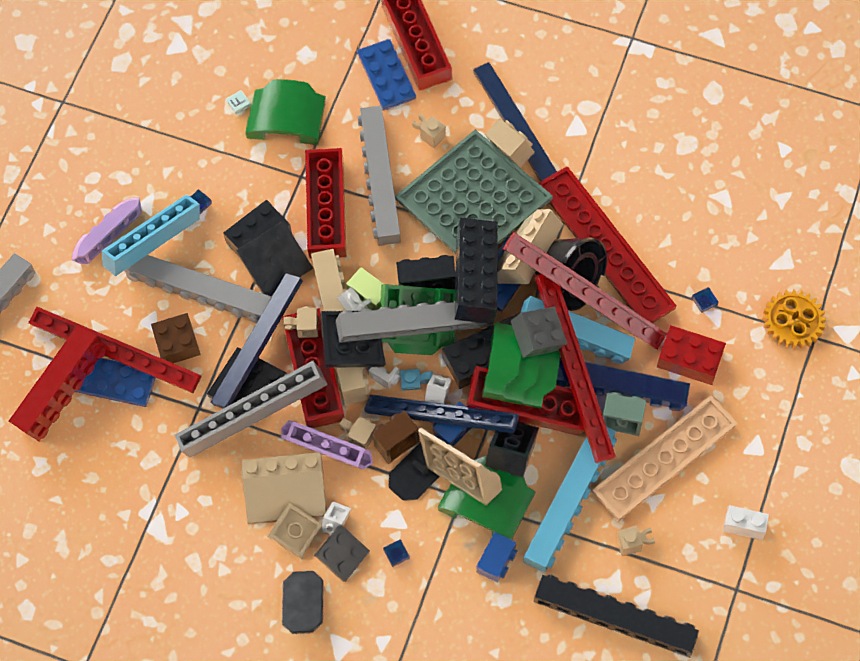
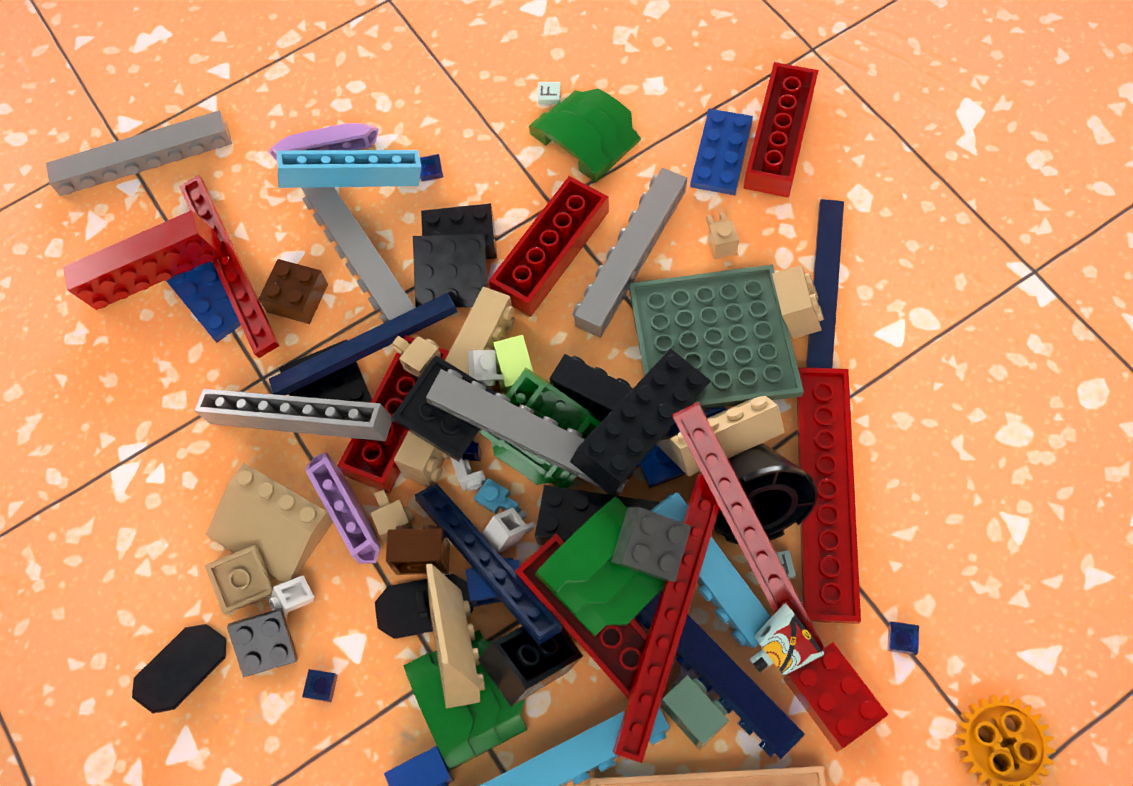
camera: 40 degrees right, 0 degrees up
none -> torso [750,603,825,675]

